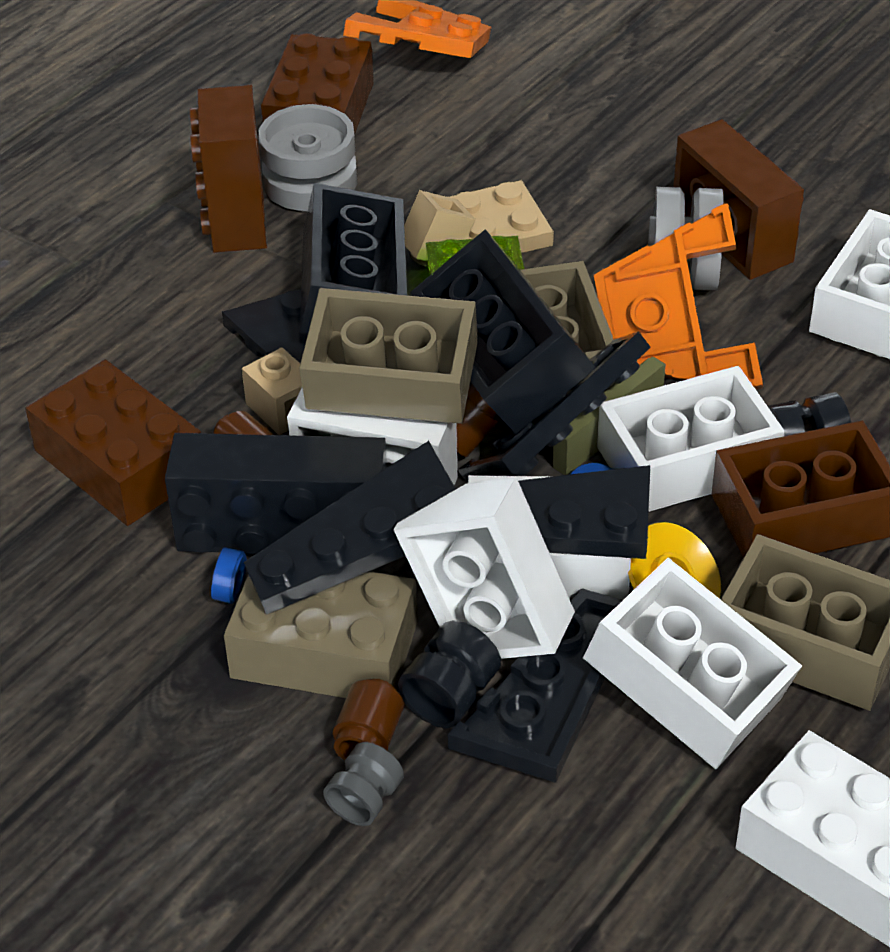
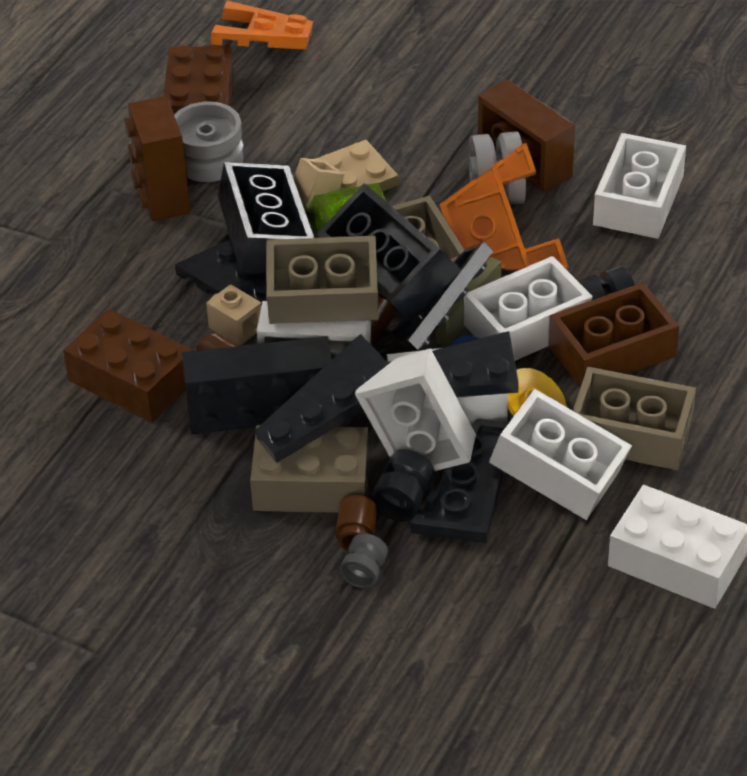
camera: 10 degrees left, 0 degrees up
blue tile [211,547,247,604] -> none

